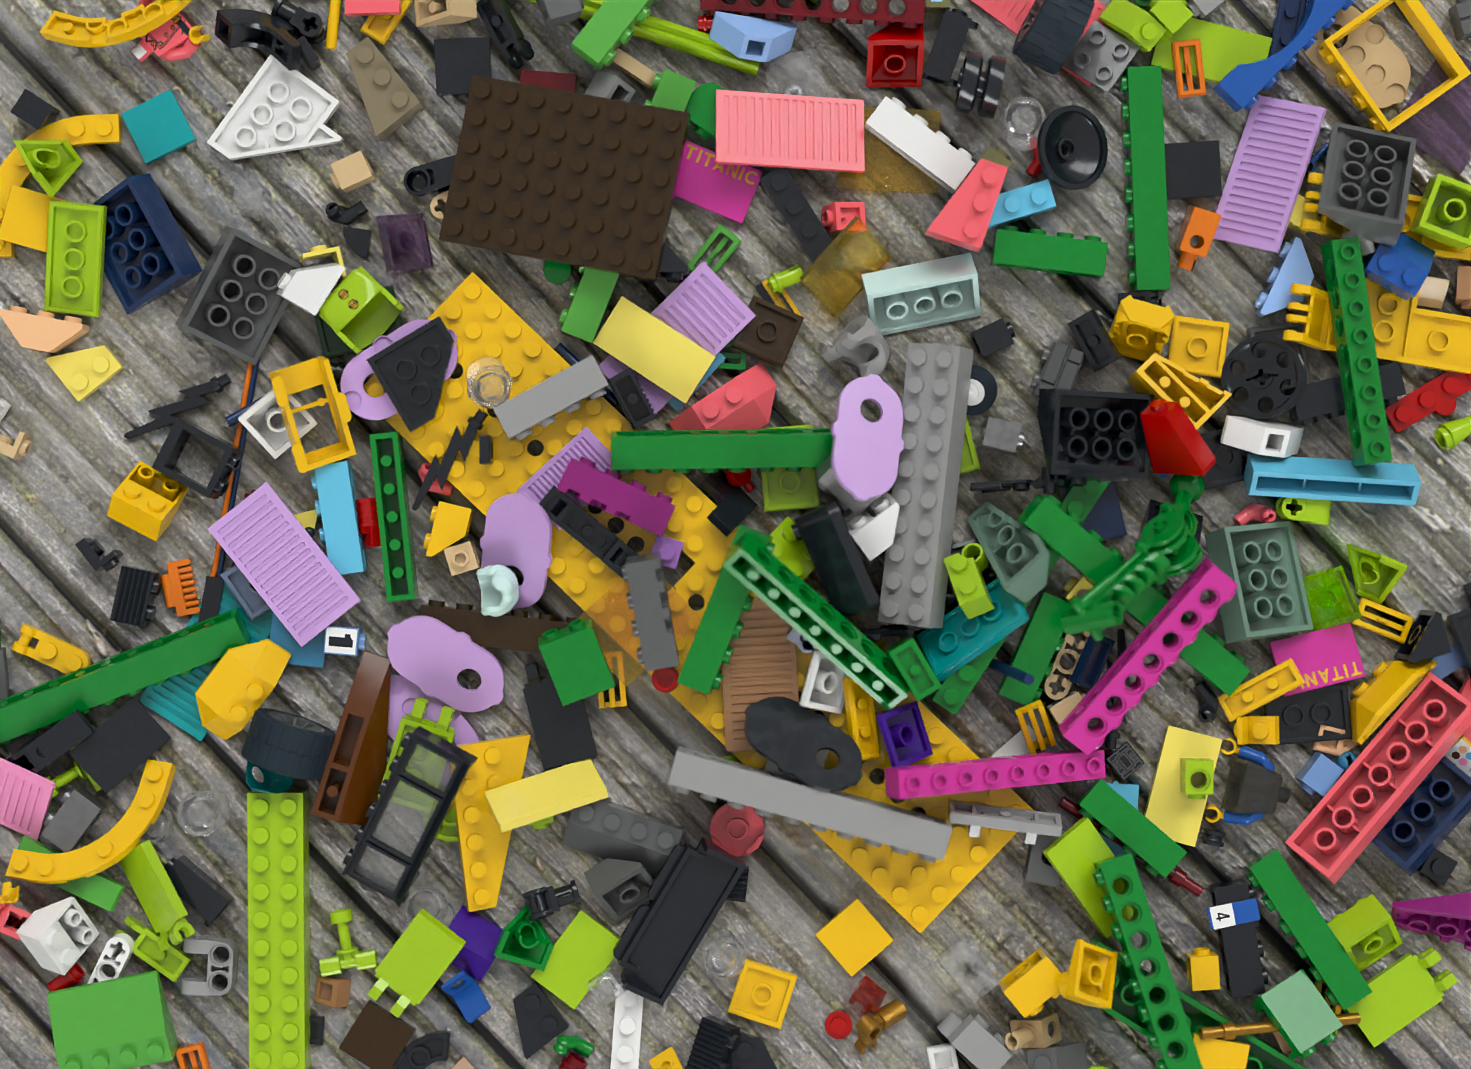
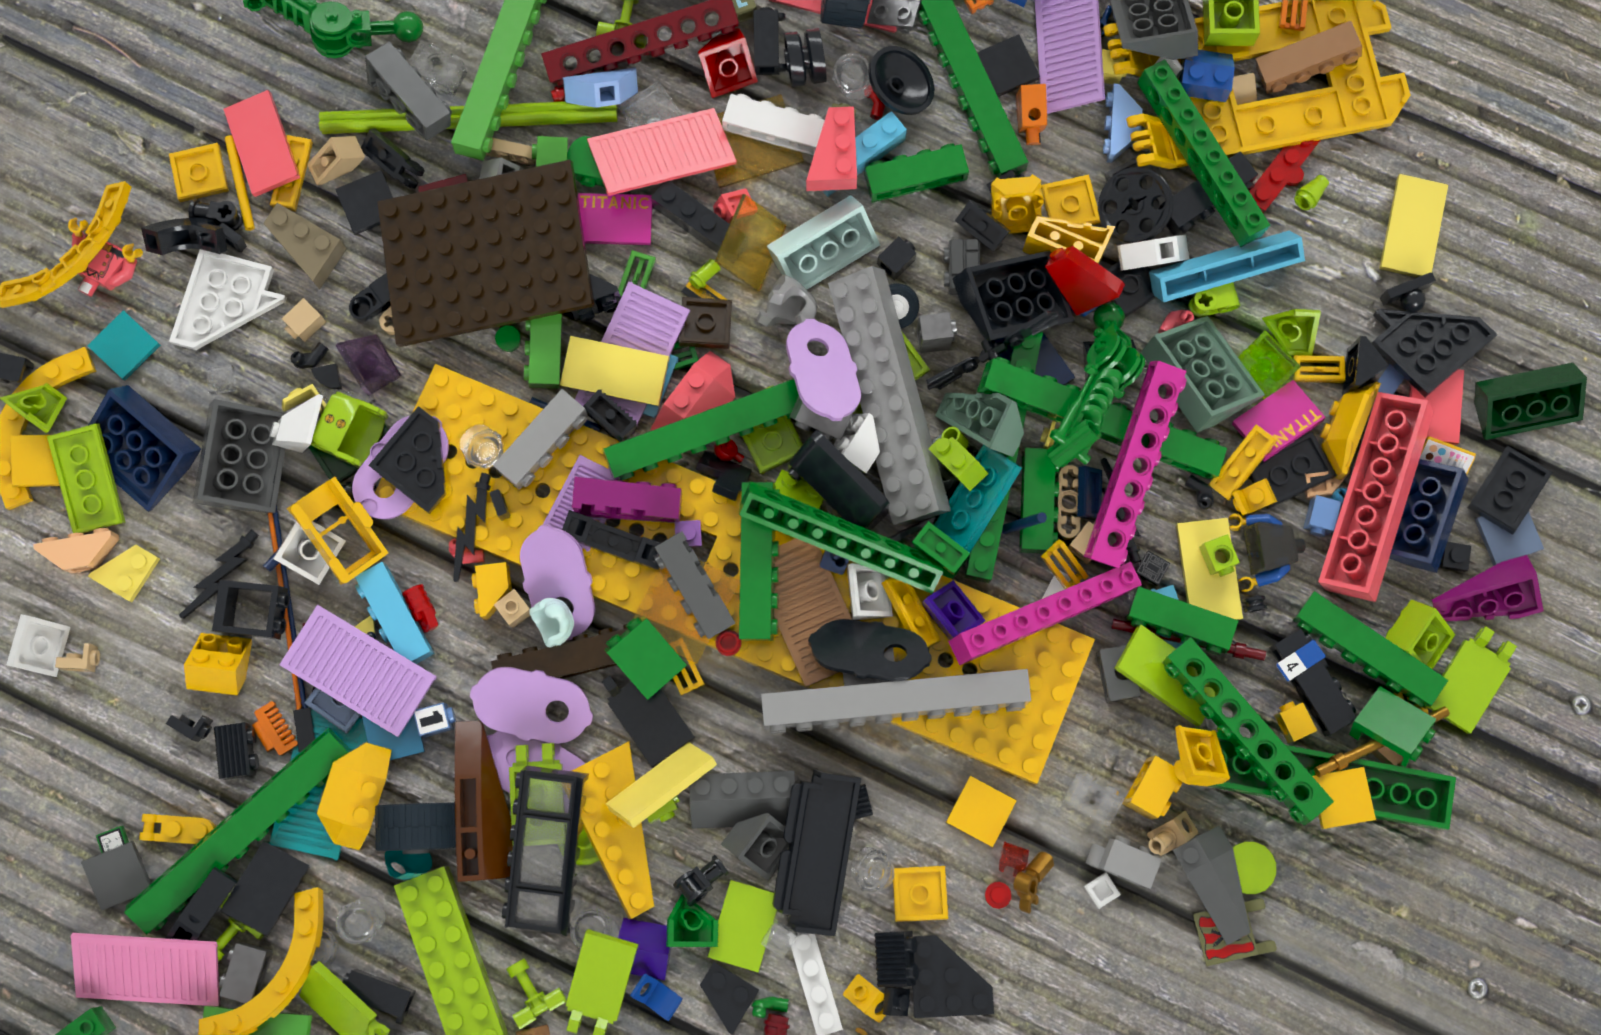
camera: 20 degrees left, 10 degrees down
green brick [369,432,419,602] -> none
coral tile [710,803,765,857] -> none
light grey hinge [947,800,1062,845] -> none

